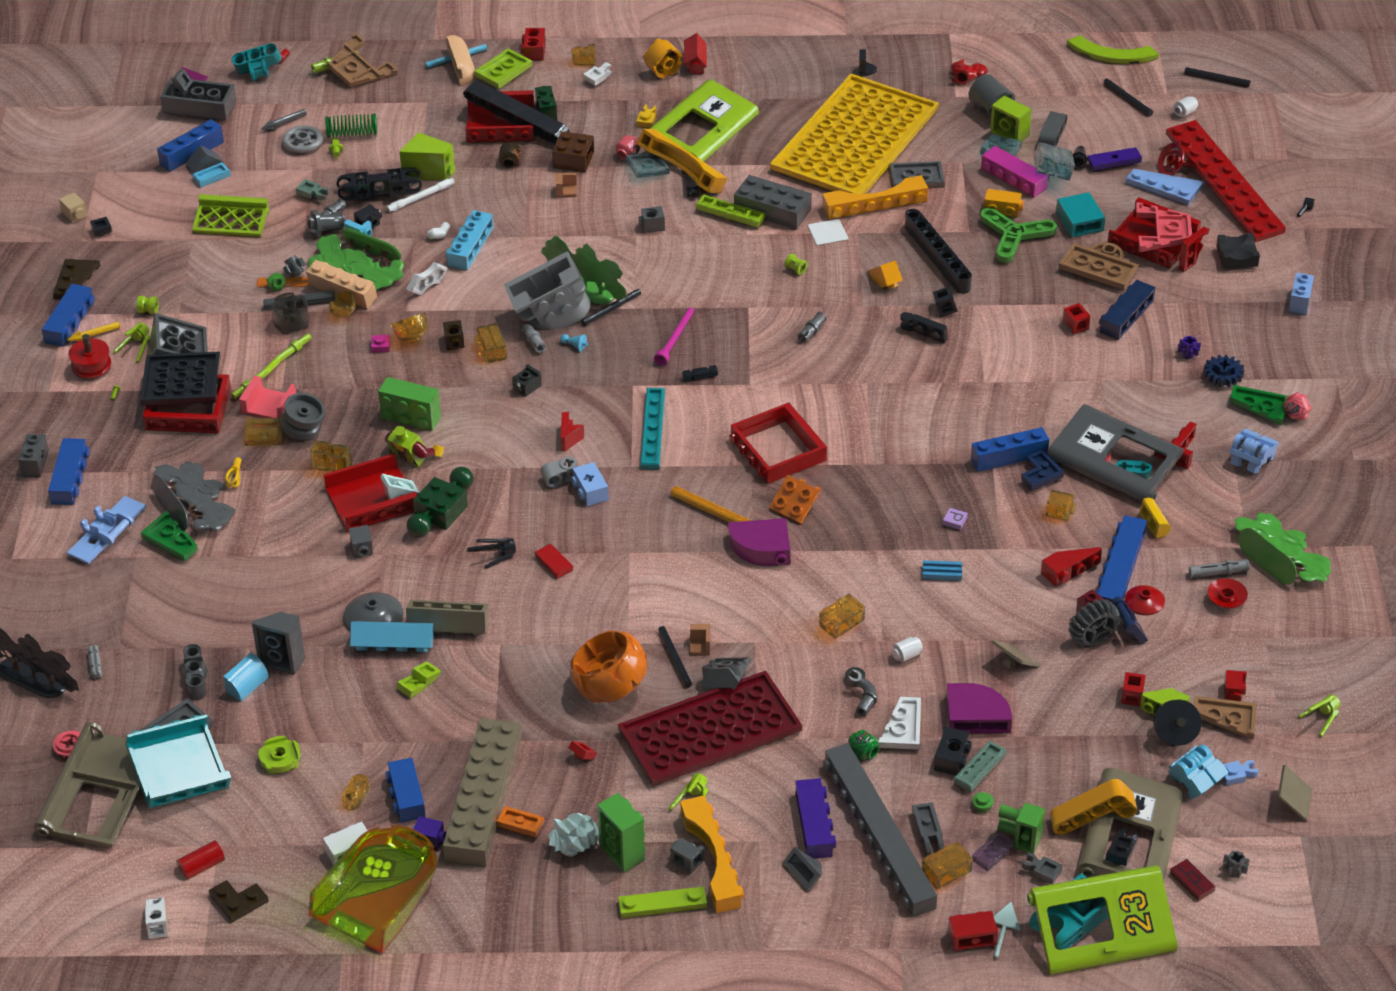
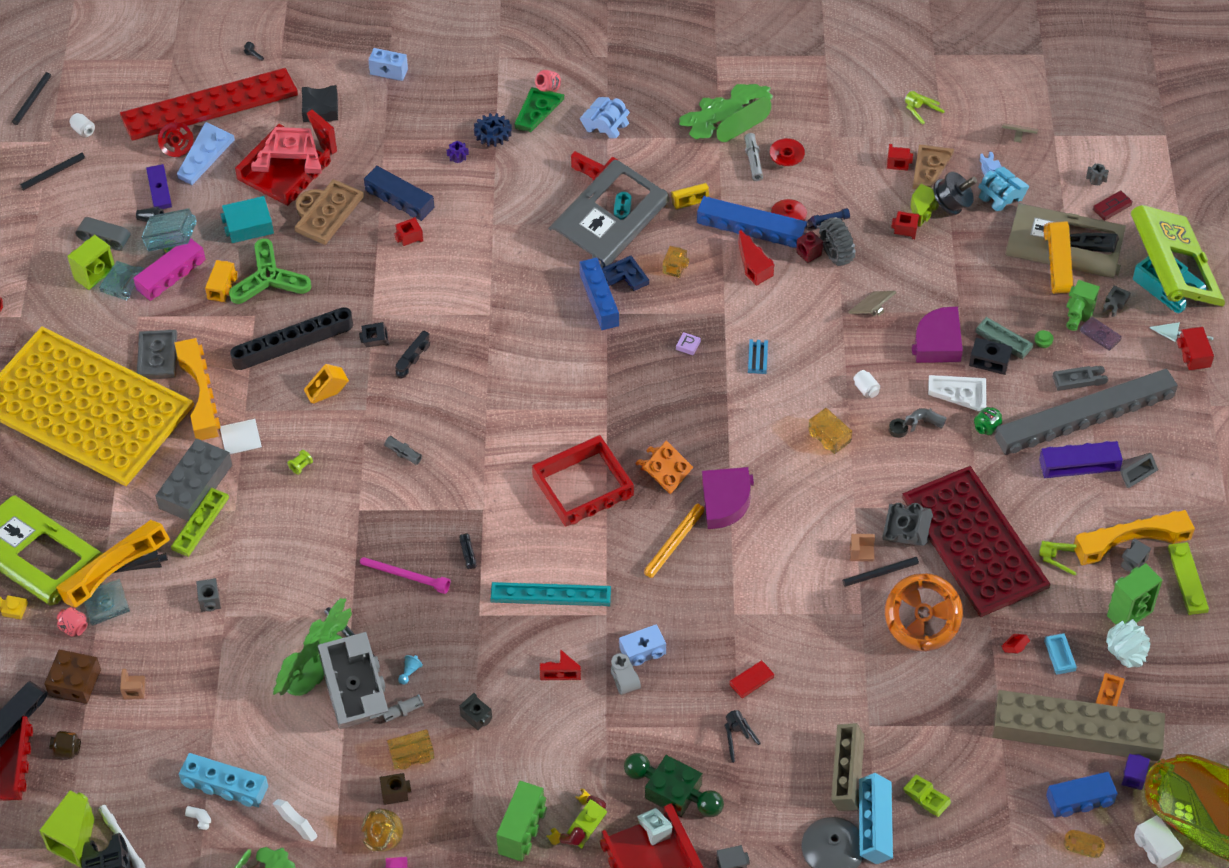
camera: 90 degrees left, 10 degrees up
clear yellow brick [922,841,973,890] -> none
dark grey cylinder [968,74,1015,118] -> none
none -> medium azure tile [1044,633,1077,675]

